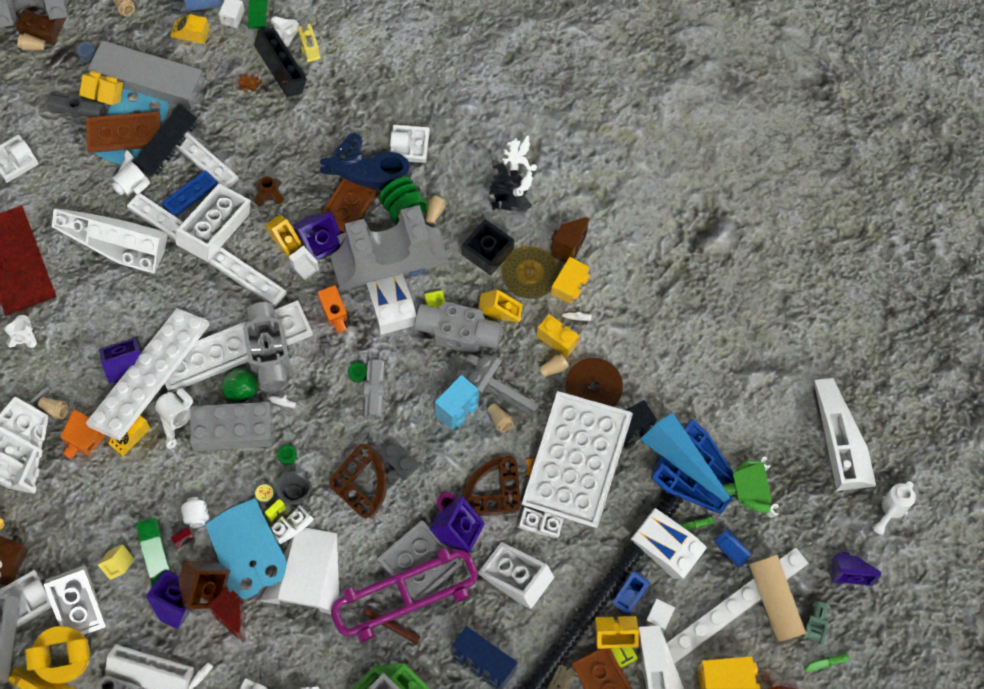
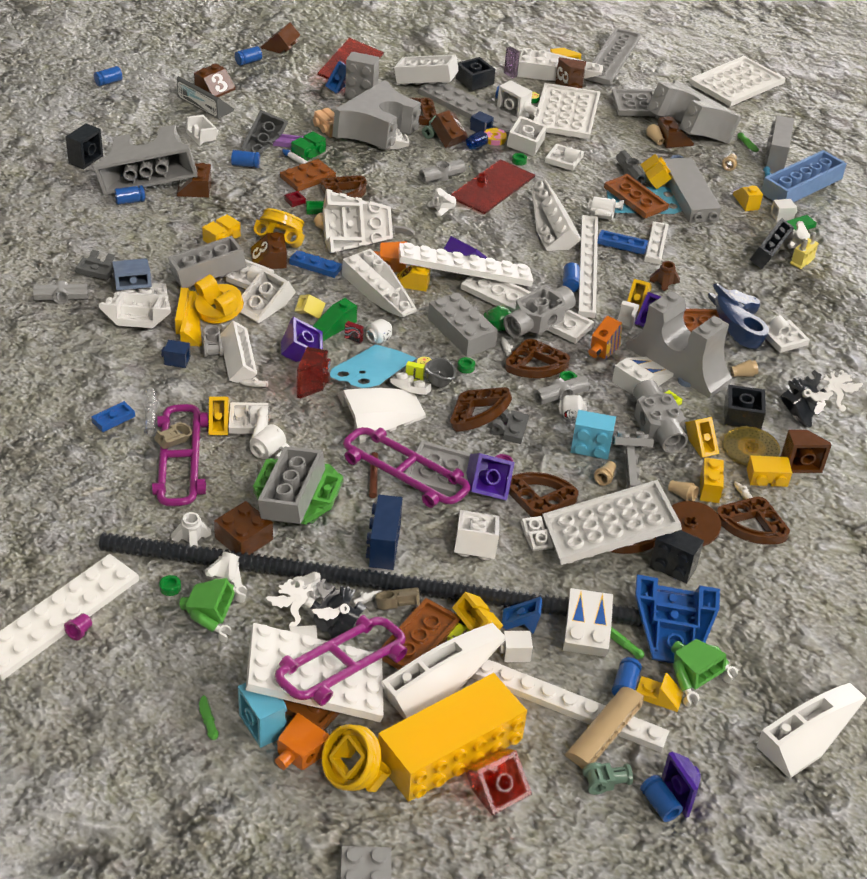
camera: 60 degrees right, 25 degrees down
tan cone [38,397,69,419] -> none
black brick [134,104,198,177] -> none
white piece [155,388,193,449] -> none
white brick [176,183,251,262] -> none
reddish brown slope [178,561,230,609] -> none
clear orange piece [238,74,262,92] -> none
green wheel [378,177,428,225] -> none
dark azure wedge [641,413,730,502] -> none
bright green piece [804,653,850,672] -> none
white piece [872,481,916,535] -> none
none -> blue plate [289,250,342,278]
none -> white wedge [342,249,417,317]
none -> reddish brown beam [505,339,570,378]
none -> white head [559,395,587,419]
none -> blue piece [563,262,580,292]
none -> yellow slope [636,673,684,712]
none -> blue piece [640,775,683,822]
none -> reddish brown beam [717,497,790,545]

